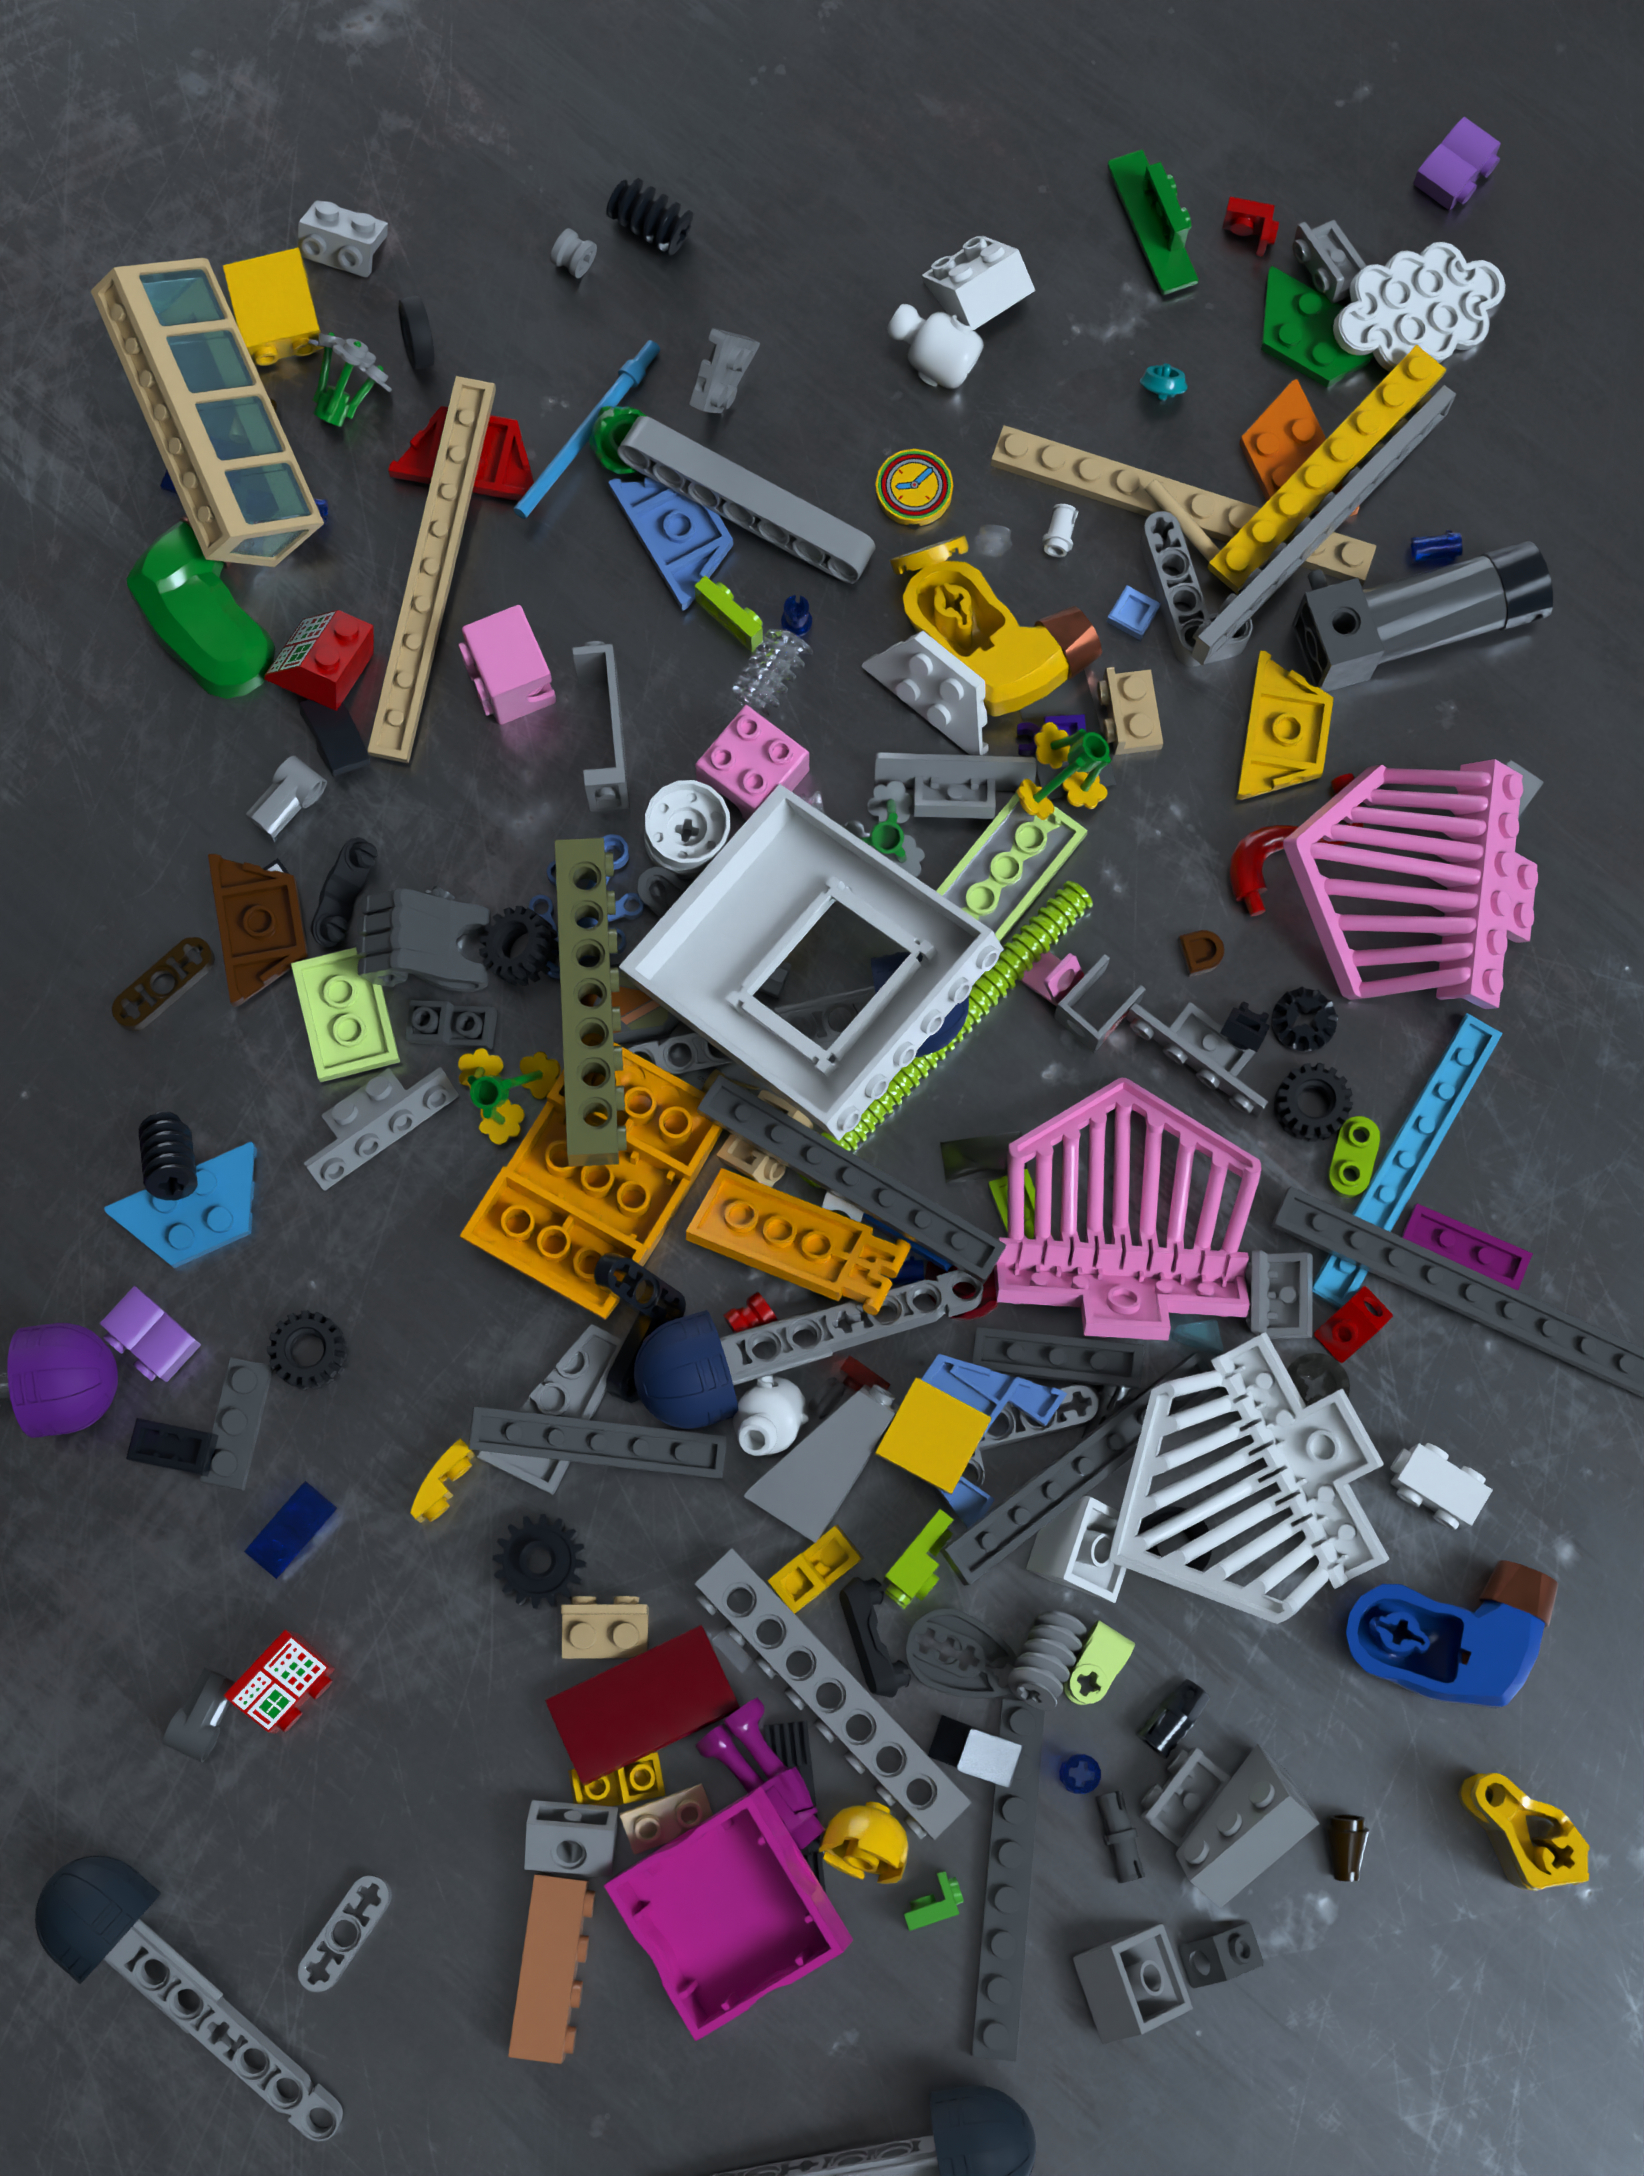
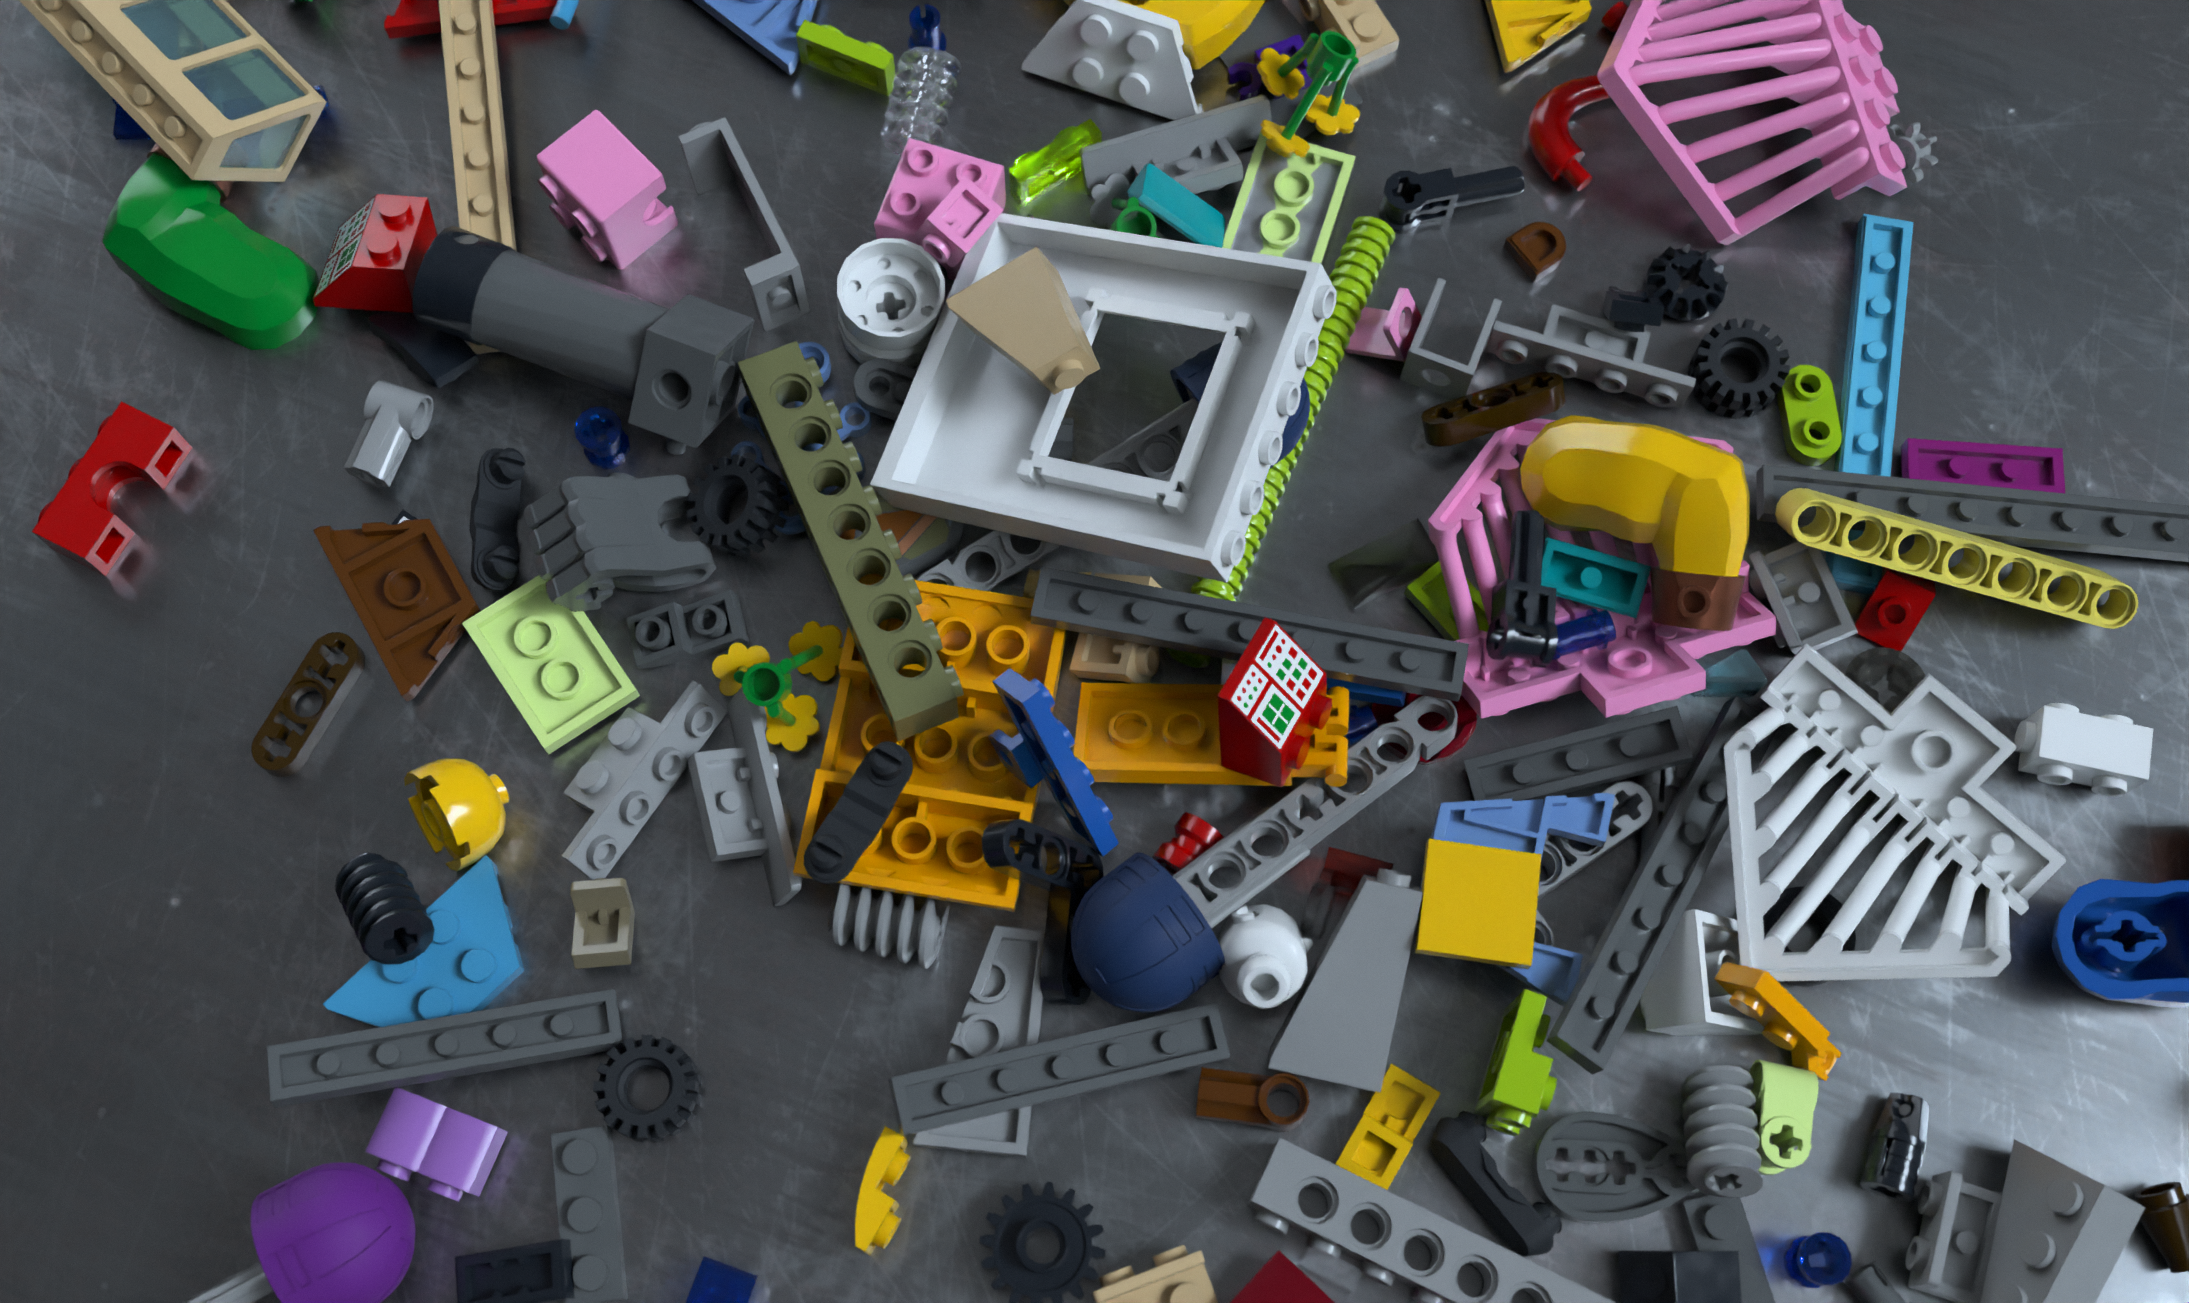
camera: 20 degrees left, 5 degrees down
none -> red arch [32,401,192,576]
none -> dark grey plate [267,989,623,1108]
none -> yellow cylinder [404,758,509,871]
none -> dark grey piece [412,226,754,455]
none -> dark tan bracket [570,878,635,969]
none -> clear blue bush [574,406,631,470]
none -> light grey bracket [687,687,803,907]
none -> black piece [804,741,913,884]
none -> light grey piece [828,883,950,969]
none -> bright pink bracket [915,175,1004,268]
none -> tan slope [946,246,1101,395]
none -> blue plate [988,668,1119,857]
none -> clear neon green plate [1009,118,1102,208]
none -> teal slope [1127,163,1226,248]
none -> reddish brown piece [1196,1067,1309,1132]
none -> red slope [1217,617,1332,788]
none -> black connector [1378,166,1524,234]
none -> dark brown beam [1421,372,1566,447]
none -> black connector [1486,510,1558,668]
none -> yellow piece [1520,415,1749,631]
none -> teal slope [1541,537,1652,618]
none -> clear blue pin [1552,608,1616,660]
none -> light orange hinge [1714,962,1842,1081]
none -> light yellow beam [1775,488,2139,629]
none -> light grey gear [1887,122,1938,183]

